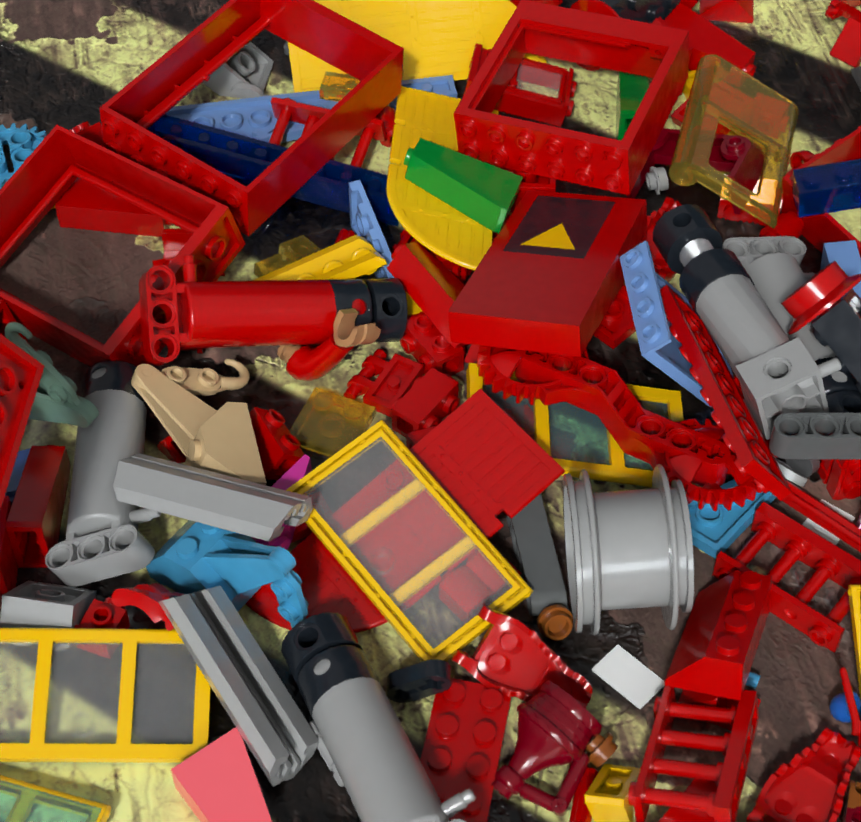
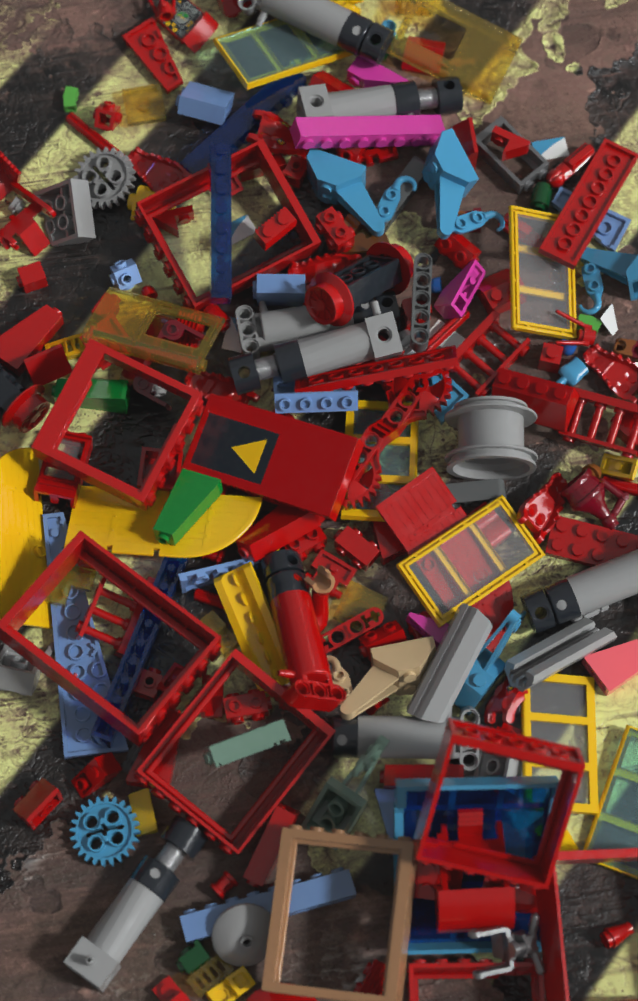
camera: 90 degrees left, 20 degrees up
black beam [387,659,451,703] -> none
dark orange plate [537,604,573,640] -> none
white sticker [592,645,665,709] -> none
none -> red slope [13,778,63,831]
none -> red brick [16,261,48,294]
none -> light blue brick [109,258,142,291]
none -> sand green door [202,719,291,768]
none -> red beam [321,607,384,654]
none -> red brick [537,342,564,374]
none -> dark azure piece [556,357,589,387]

